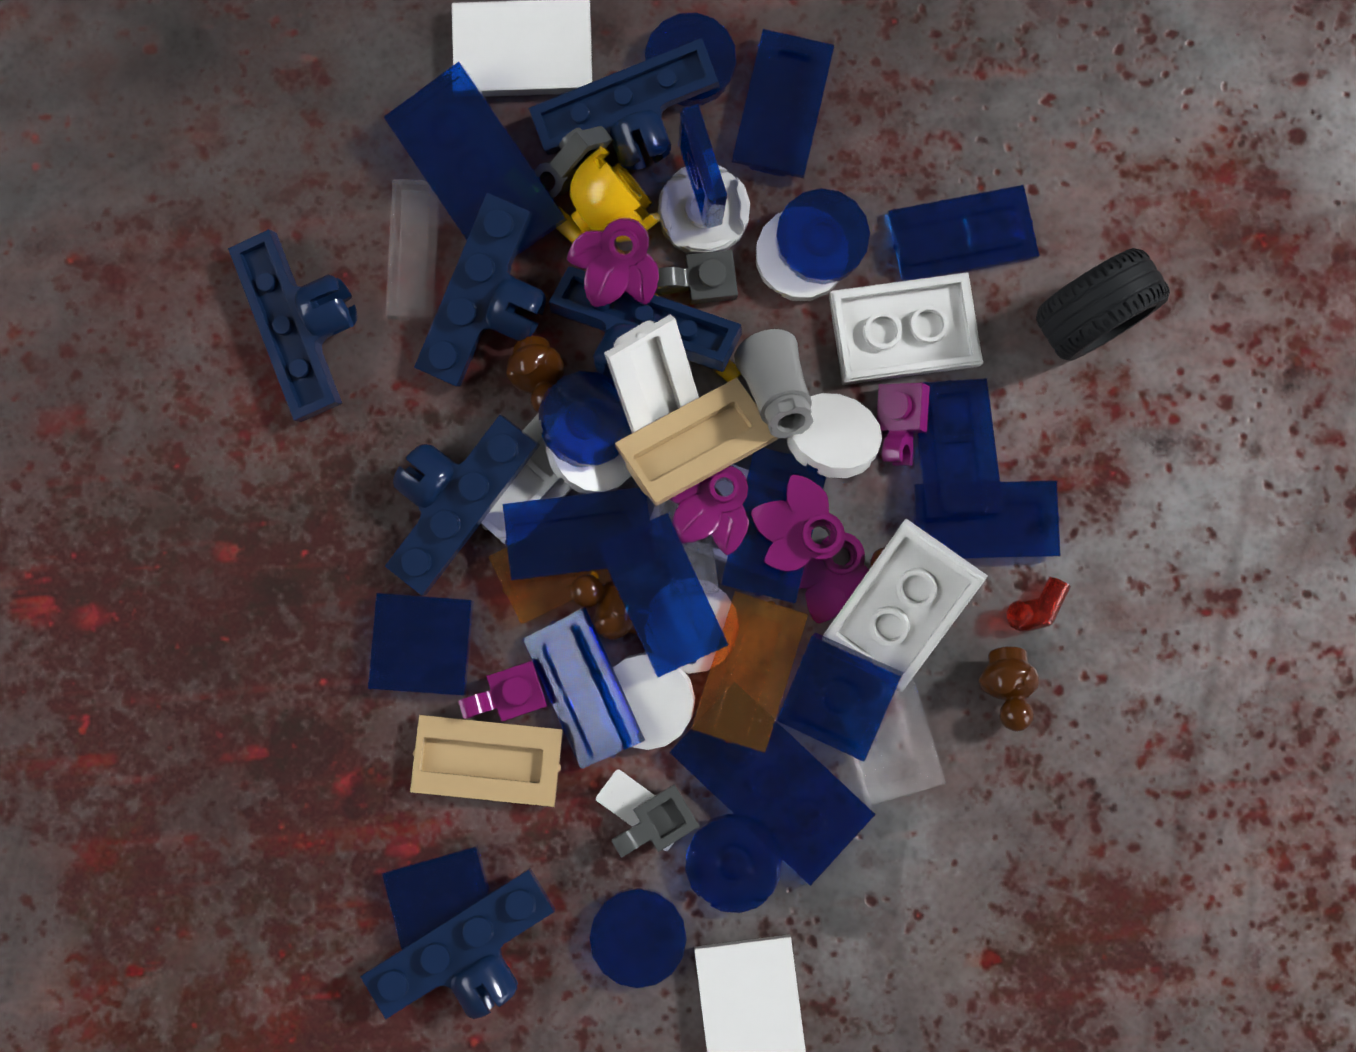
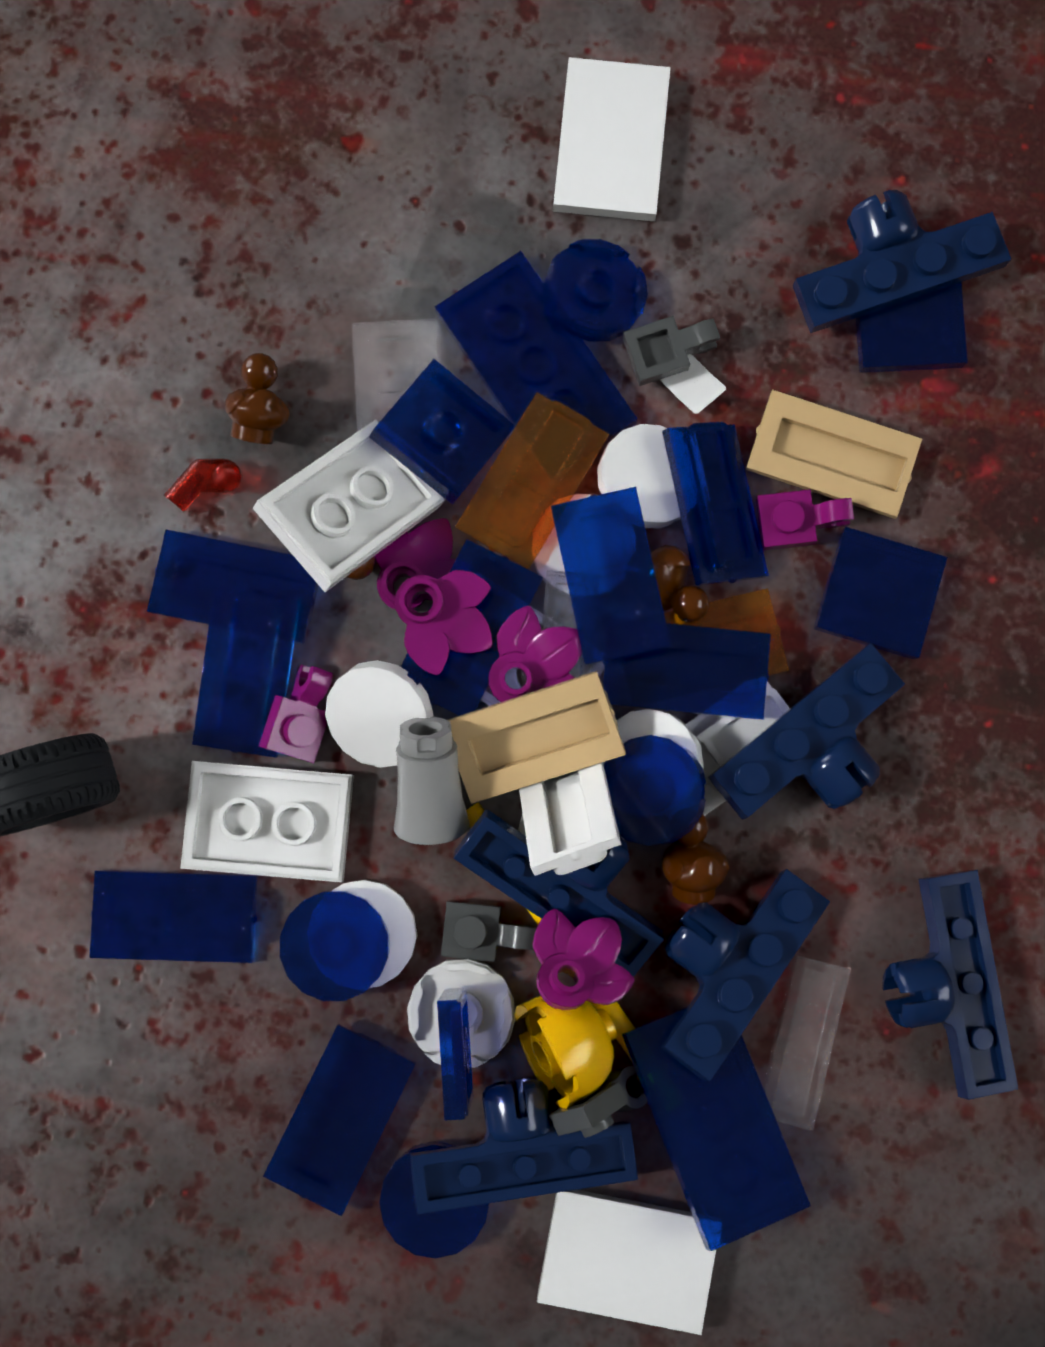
camera: 165 degrees left, 0 degrees up
clear blue tile [589,888,687,988] -> none

